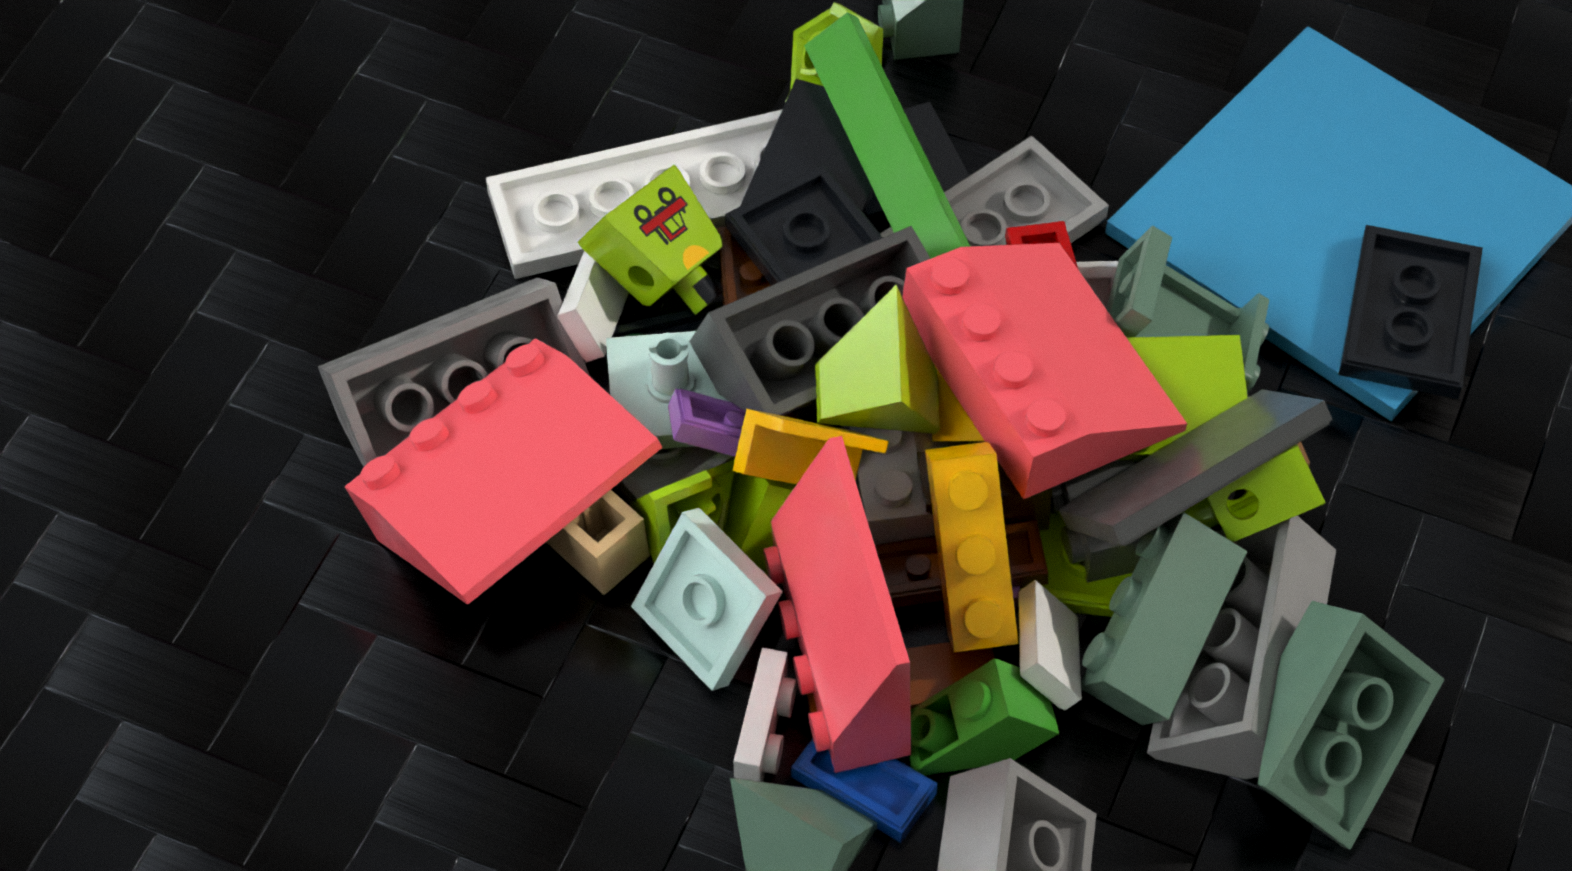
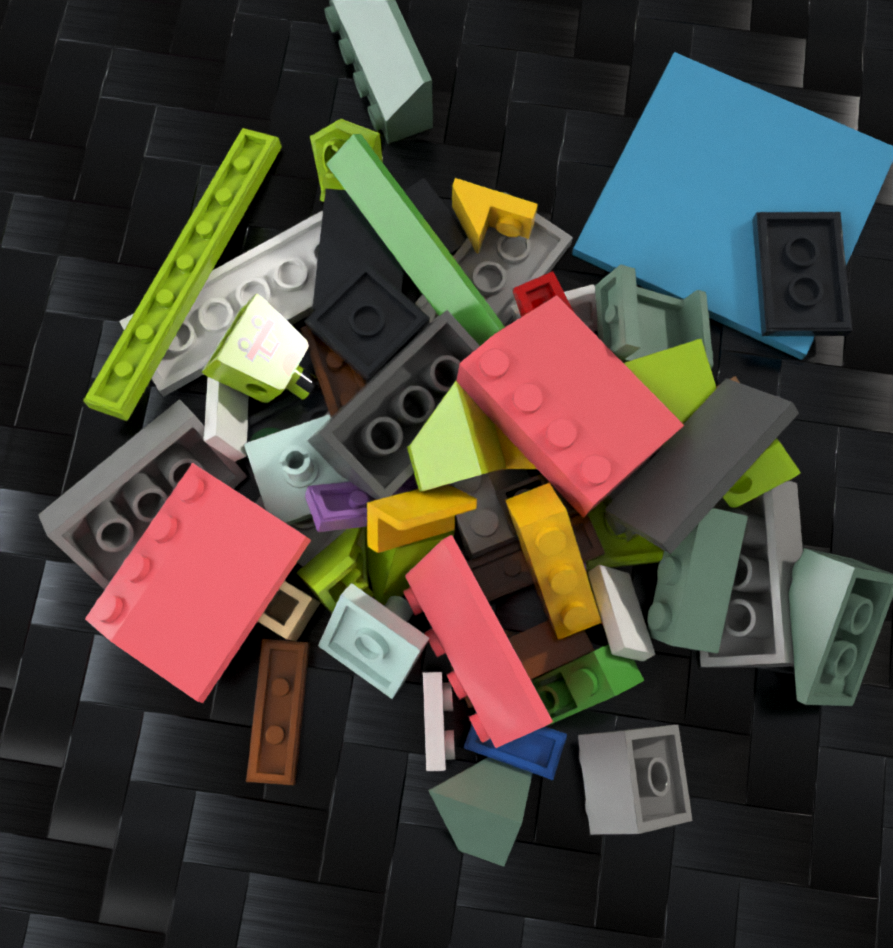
camera: 15 degrees left, 20 degrees up
none -> lime tile [83,128,282,421]
none -> dark orange tile [246,639,310,785]
none -> yellow slope [452,178,538,254]

